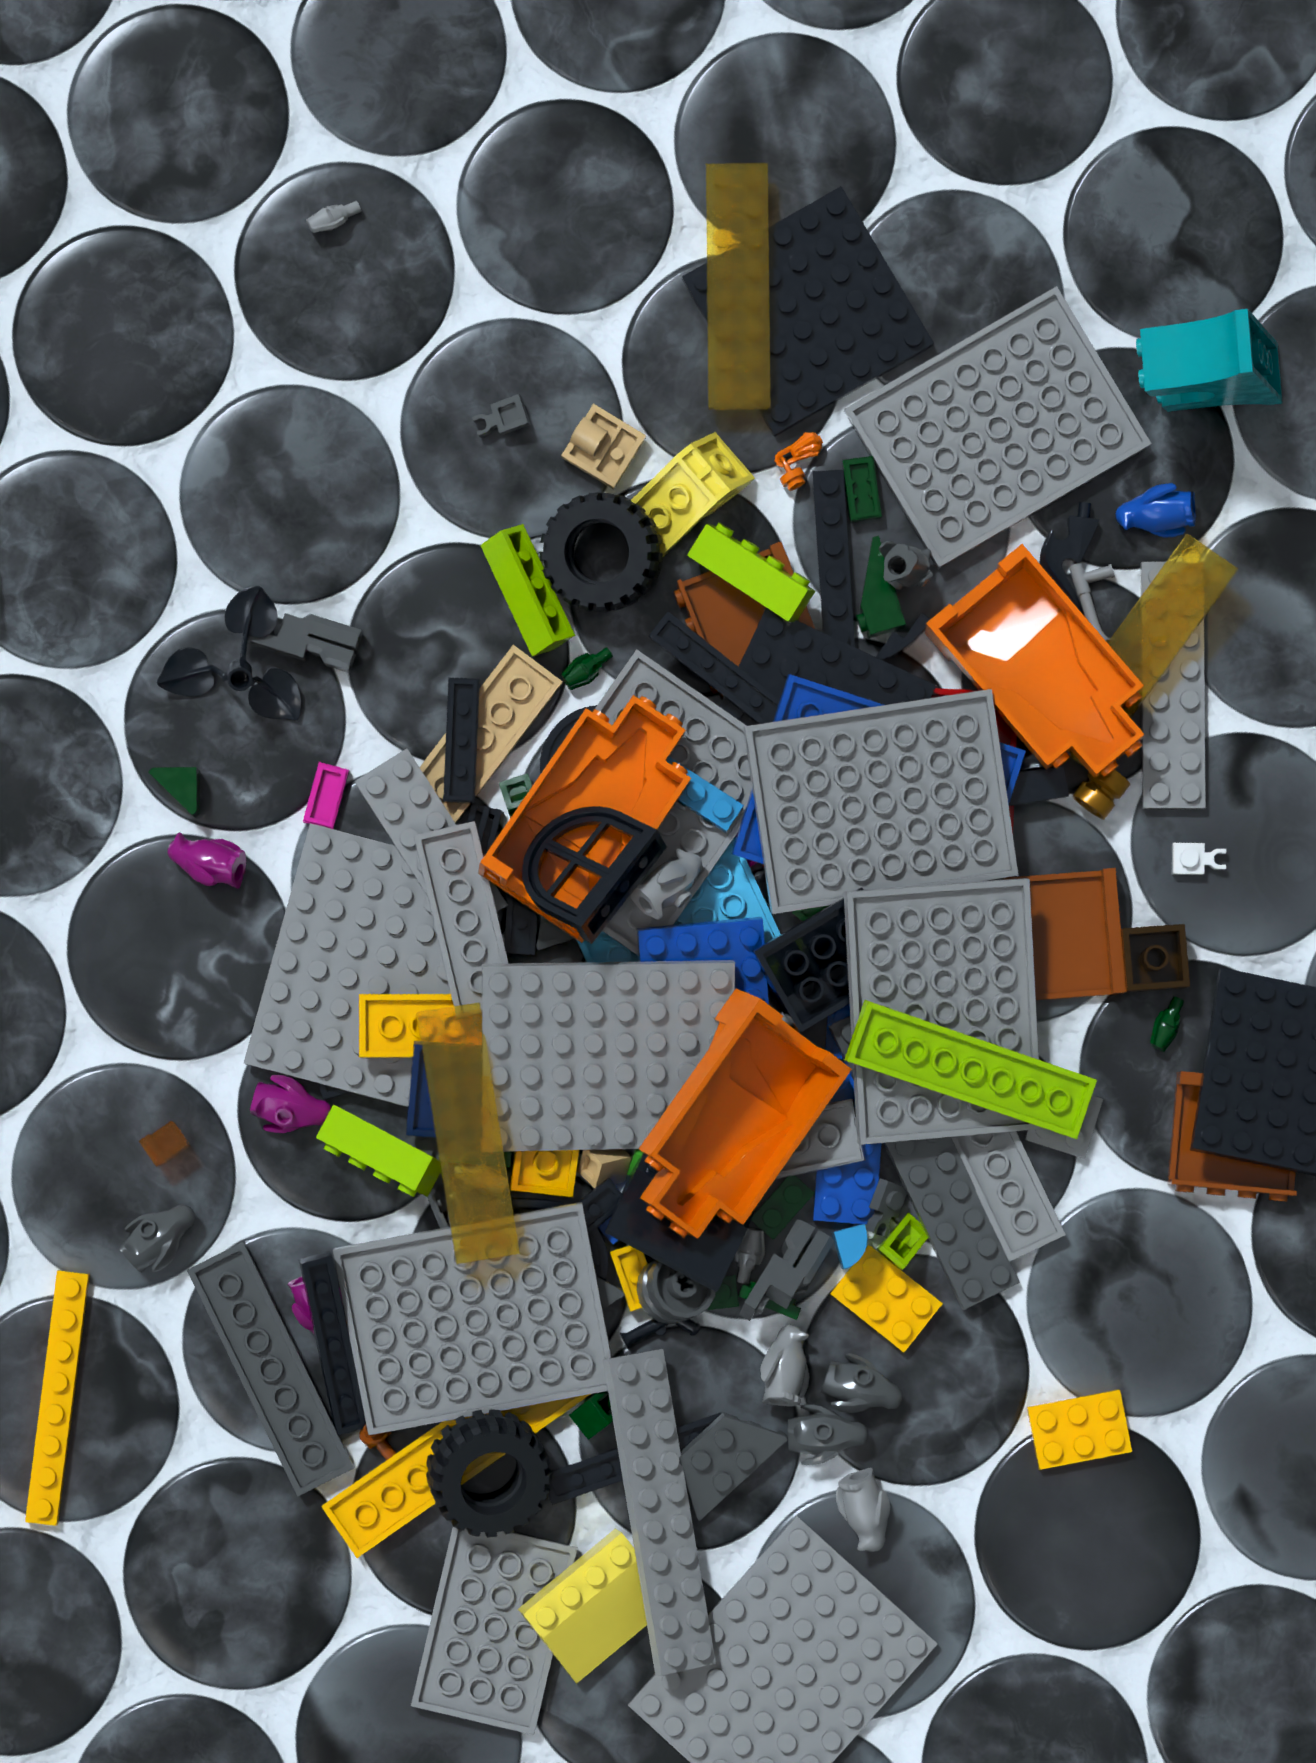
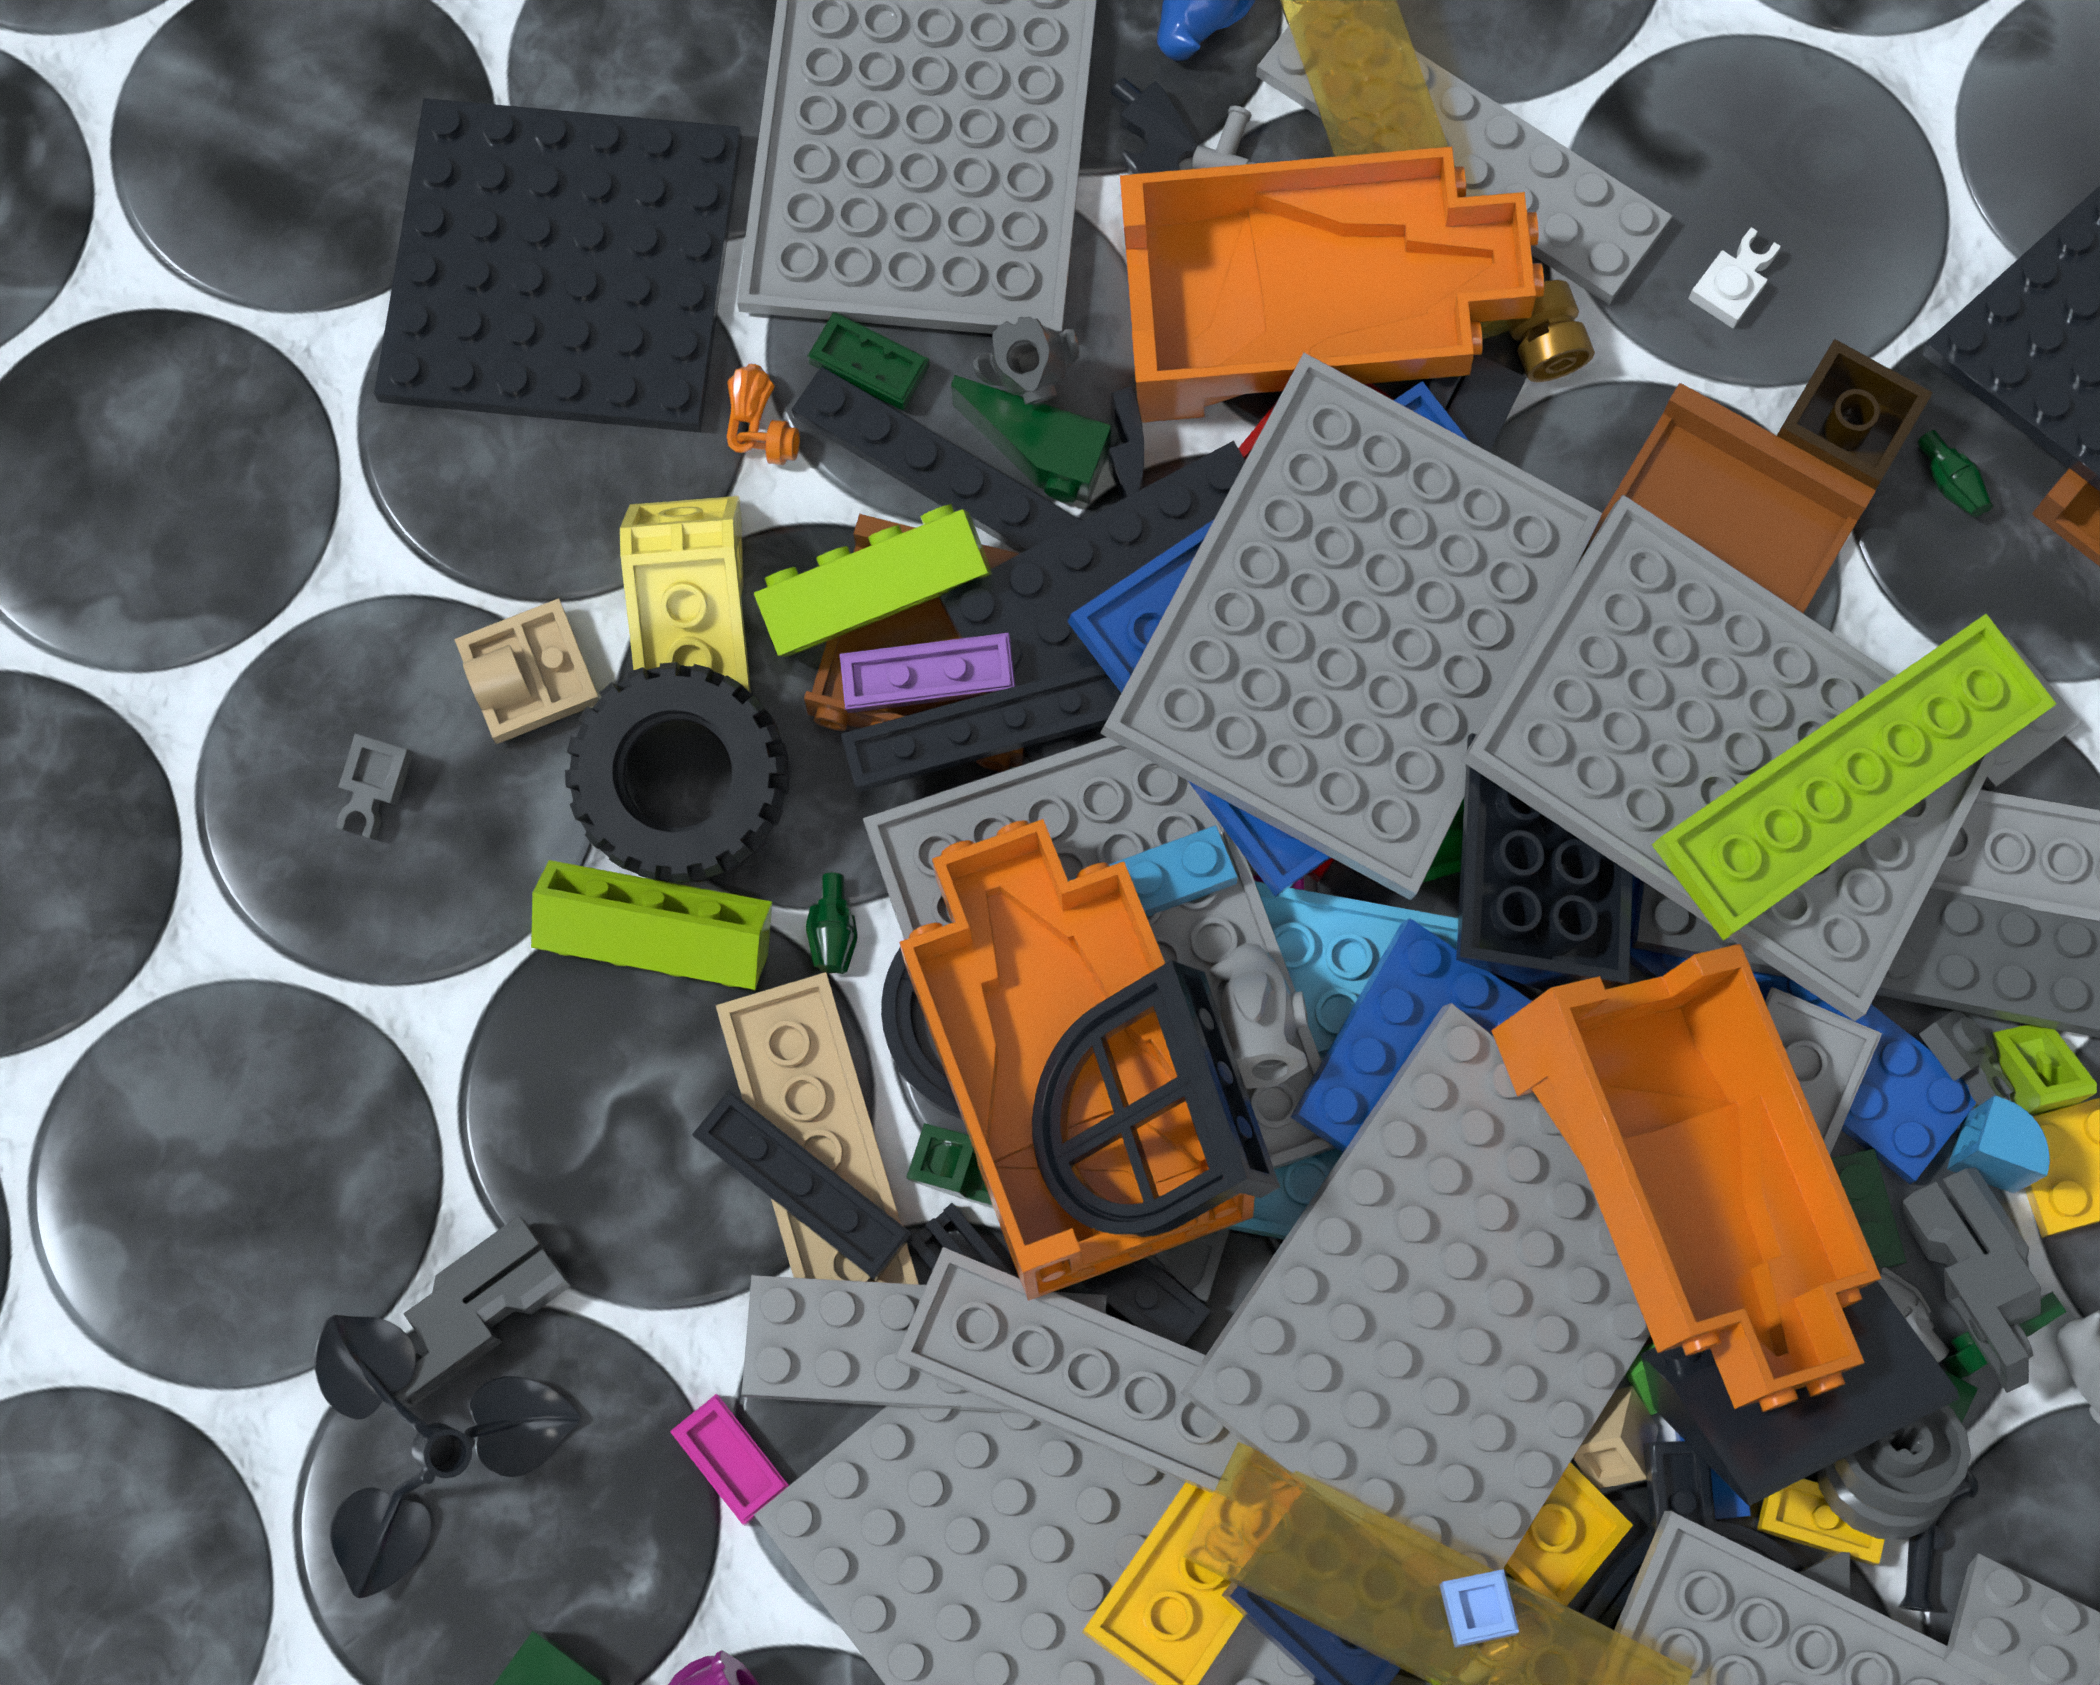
camera: 50 degrees left, 10 degrees down
clear yellow plate [706,163,770,410] -> none
none -> medium lavender tile [840,633,1016,713]
none -> light blue tile [1439,1569,1519,1648]

